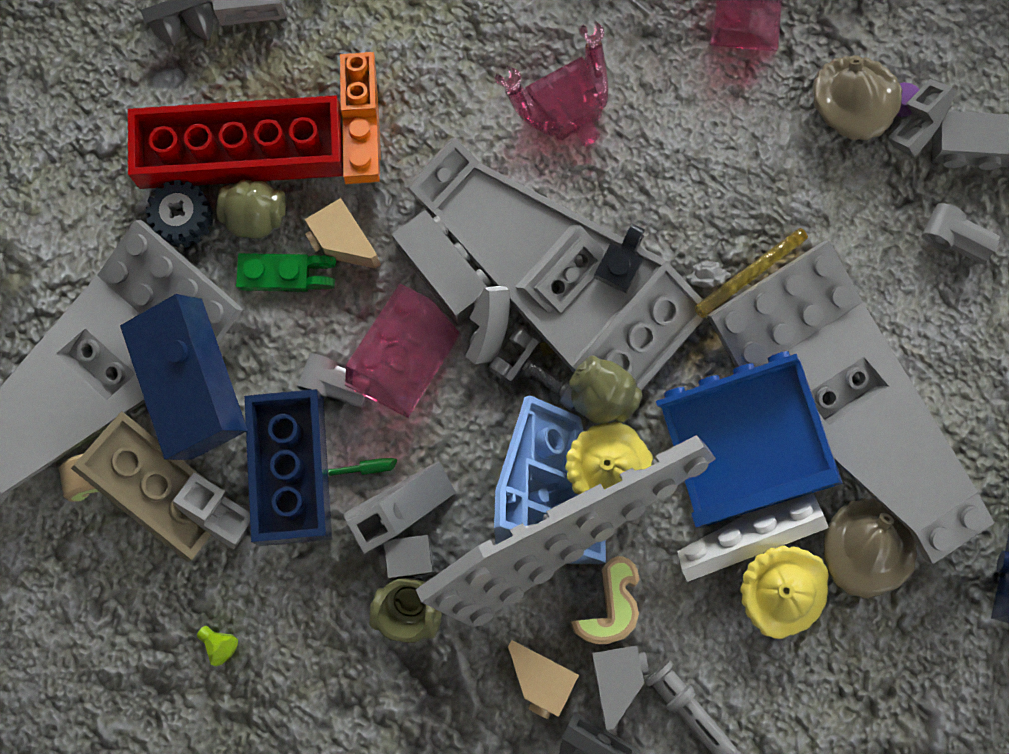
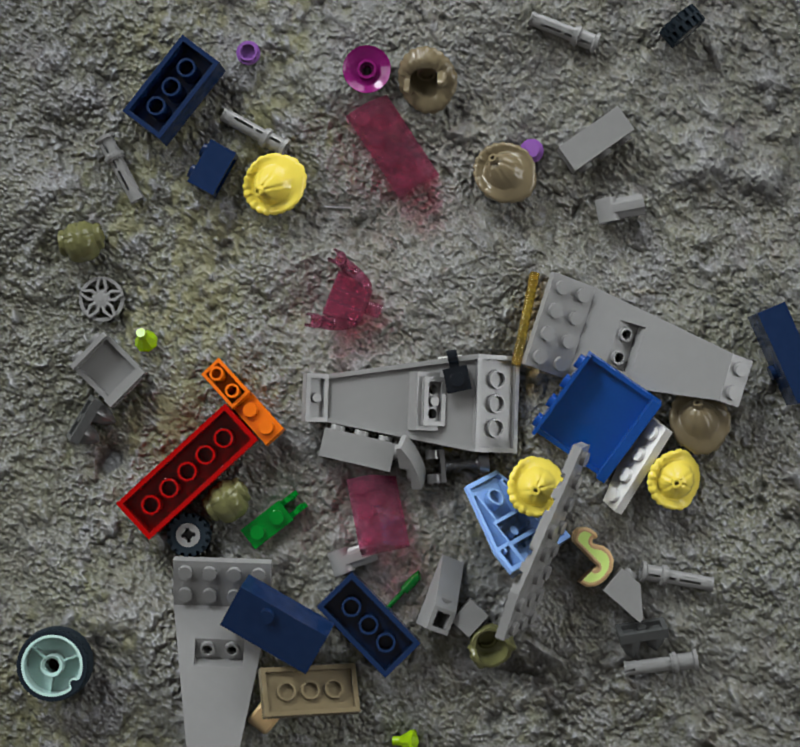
camera: 45 degrees left, 10 degrees up
light grey slope [172,473,250,549] -> none
tan slope [305,198,381,268] -> none
tan slope [508,640,579,719] -> none
olive hair [569,355,642,424] -> none
light grey plant [687,261,731,298] -> none
light grey slope [888,79,956,157] -> none

